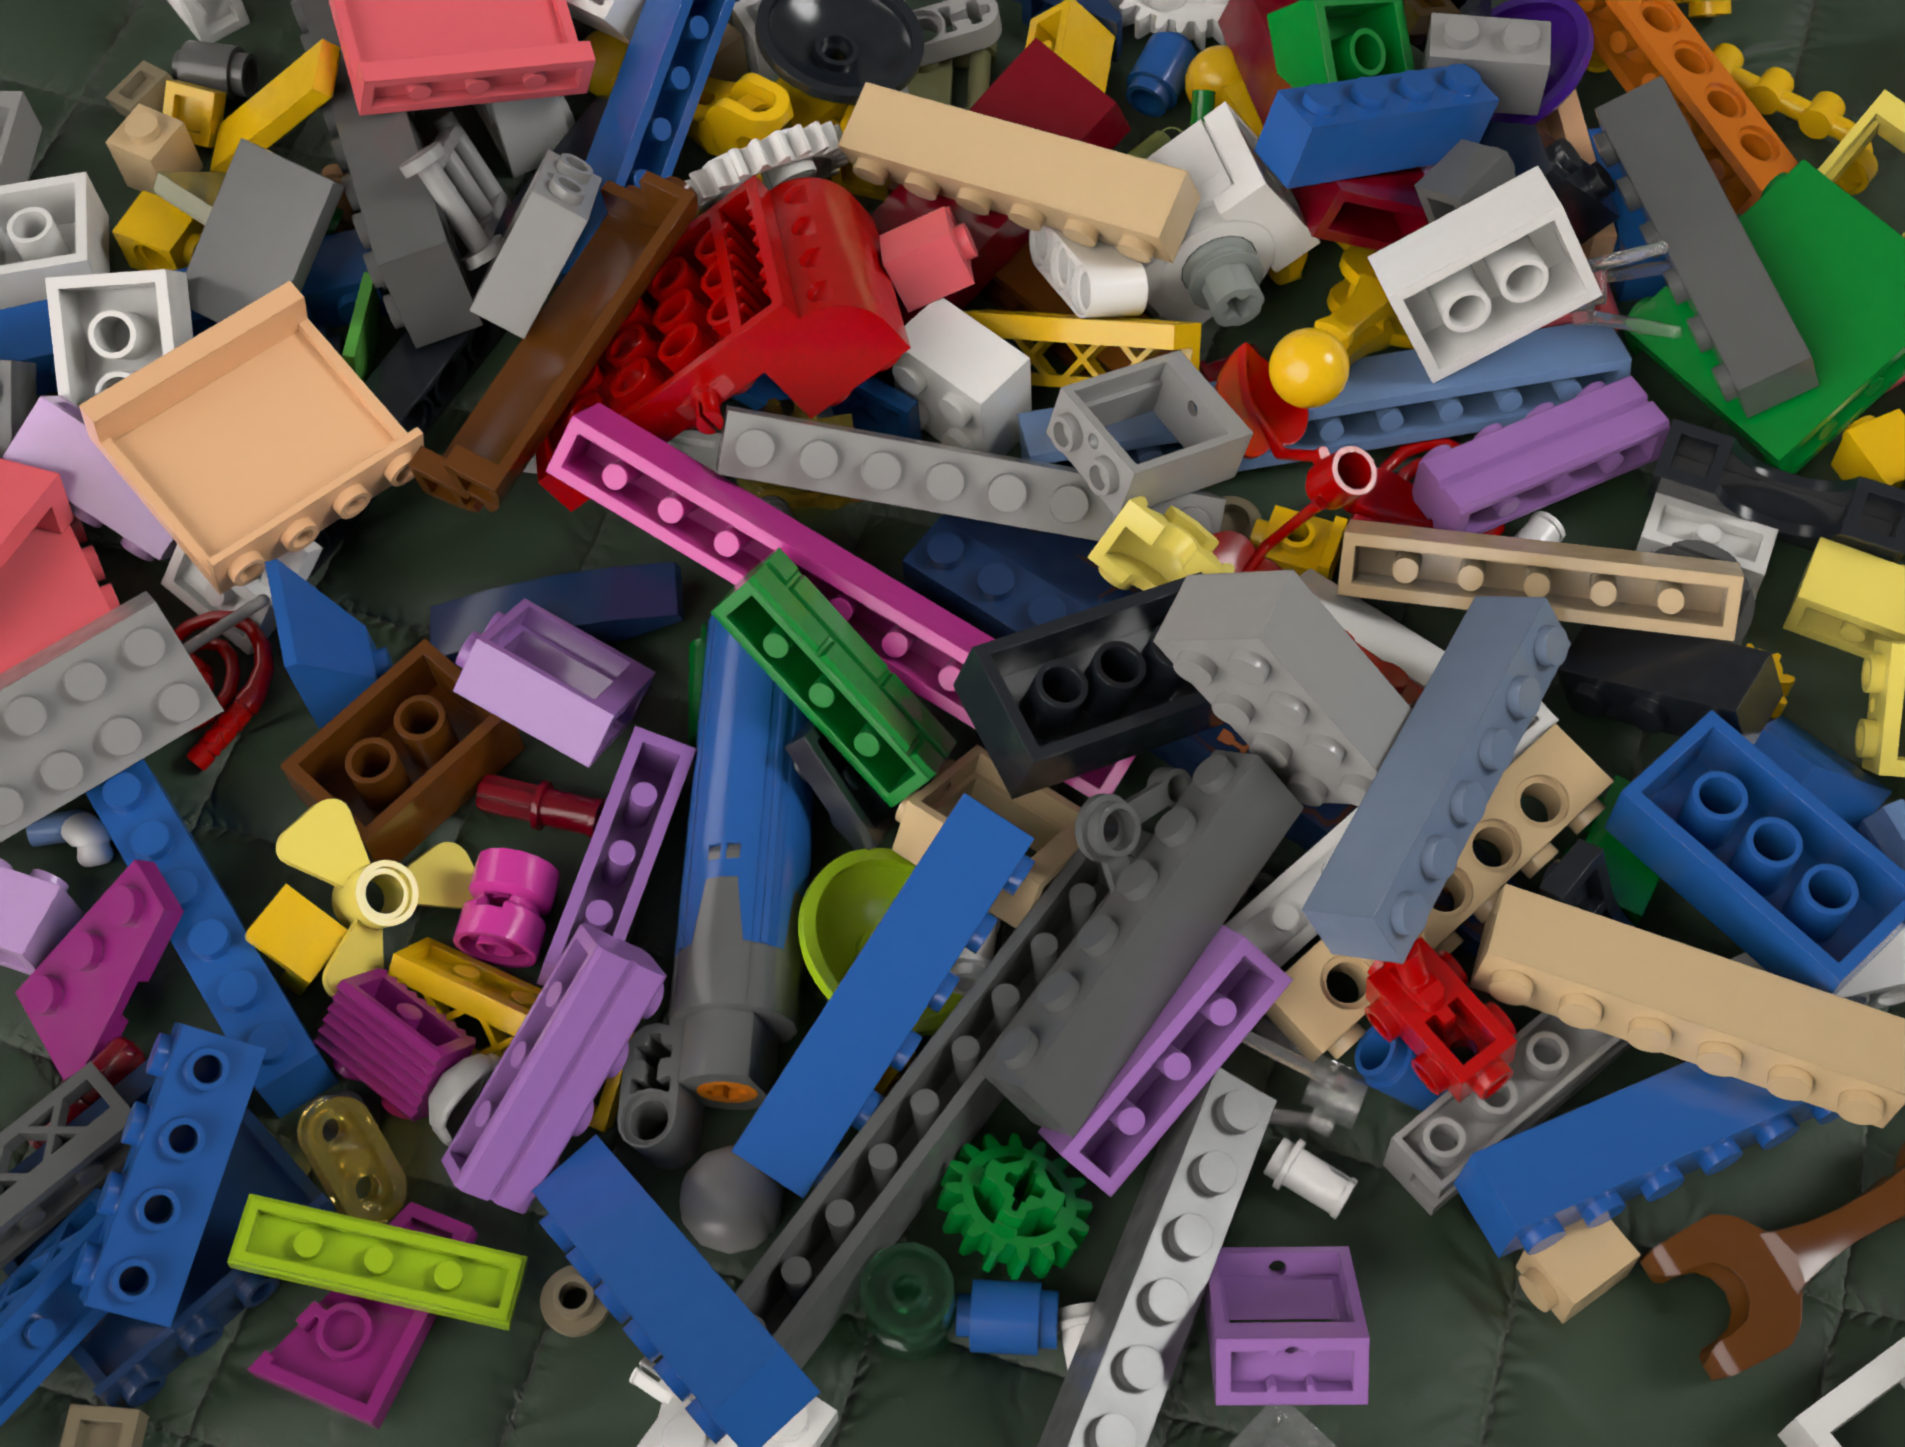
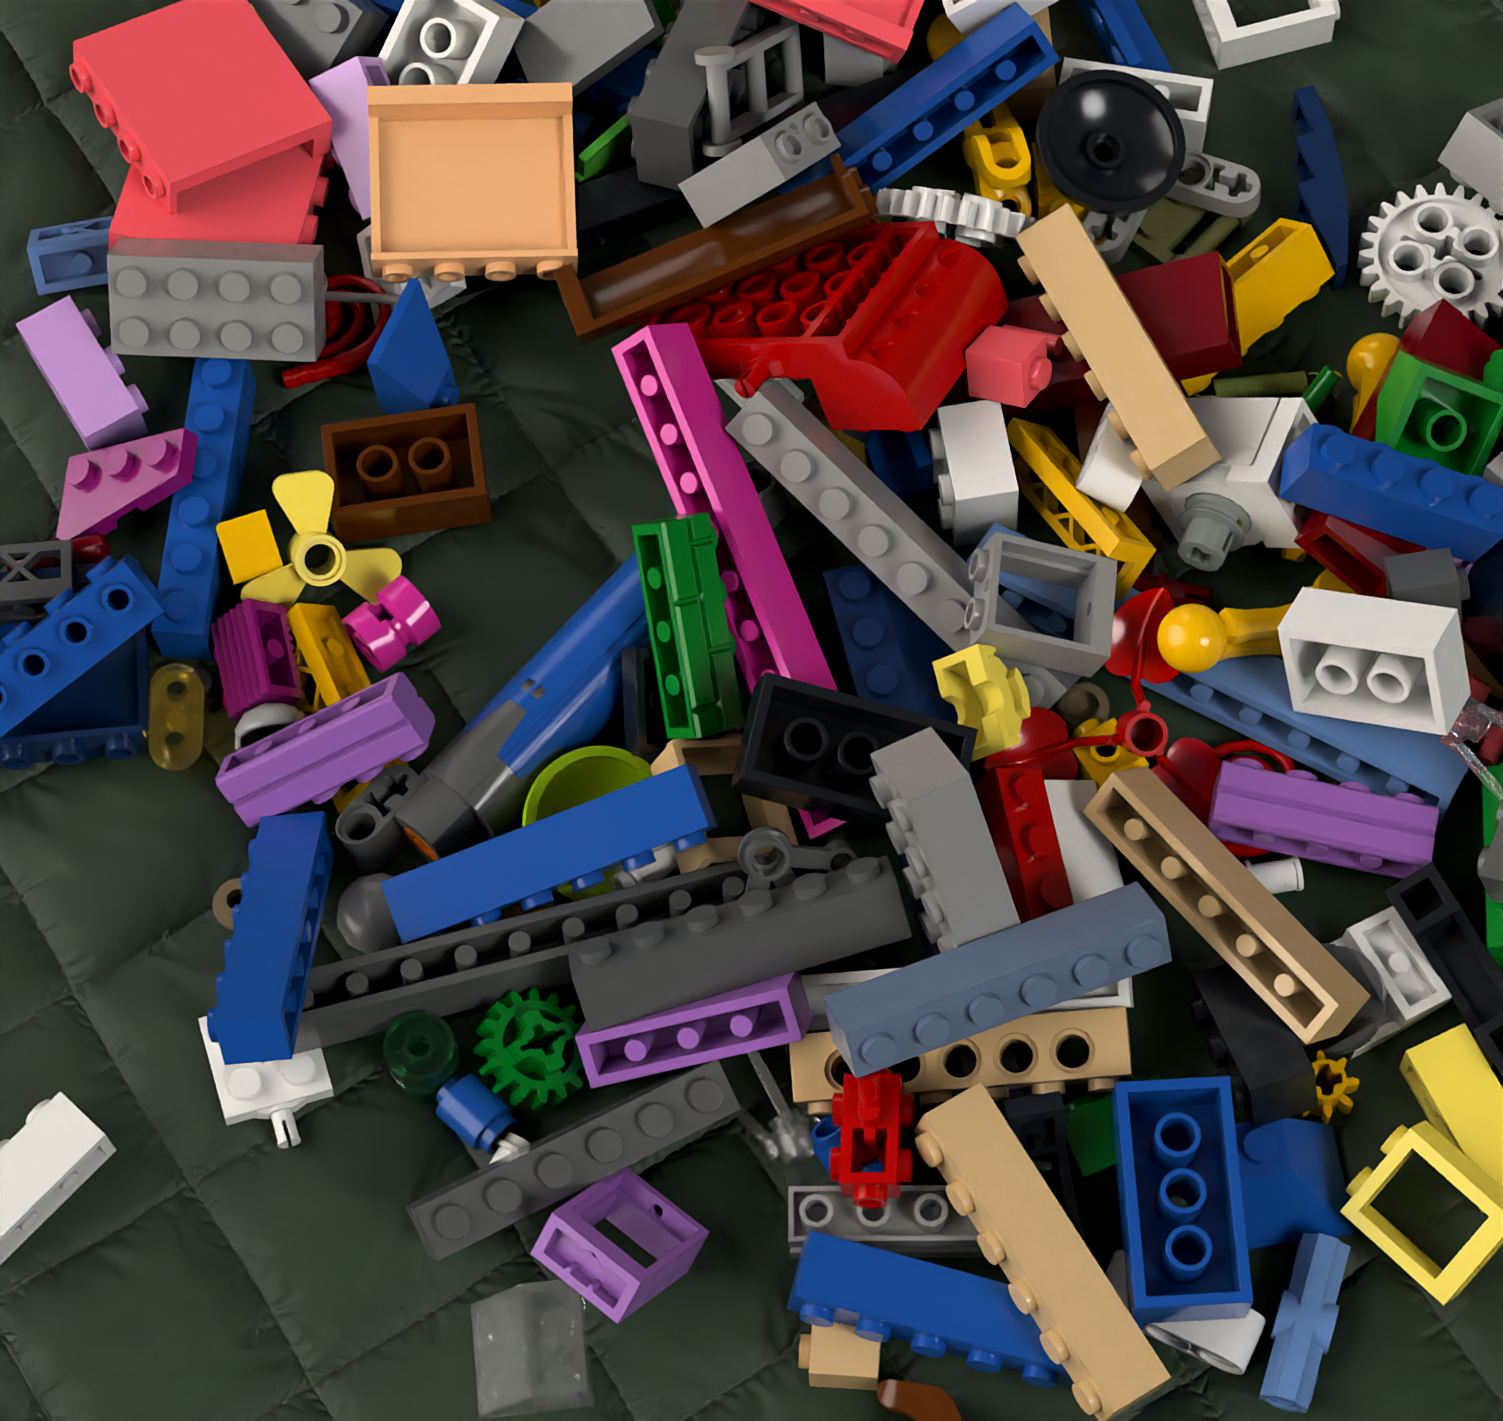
camera: 40 degrees right, 5 degrees up
white arm [26,809,114,867] -> none
lime tile [227,1193,528,1331] -> none
magenta wing [247,1202,478,1430] -> none
dark blue slope [430,562,684,666] -> none
medium lavender window [453,598,656,768] -> none
dark red axle [476,774,606,838] -> none
medium lavender brick [537,726,696,986] -> none
blue brick [1126,32,1197,117] -> none
white pin [1264,1137,1359,1220] -> none

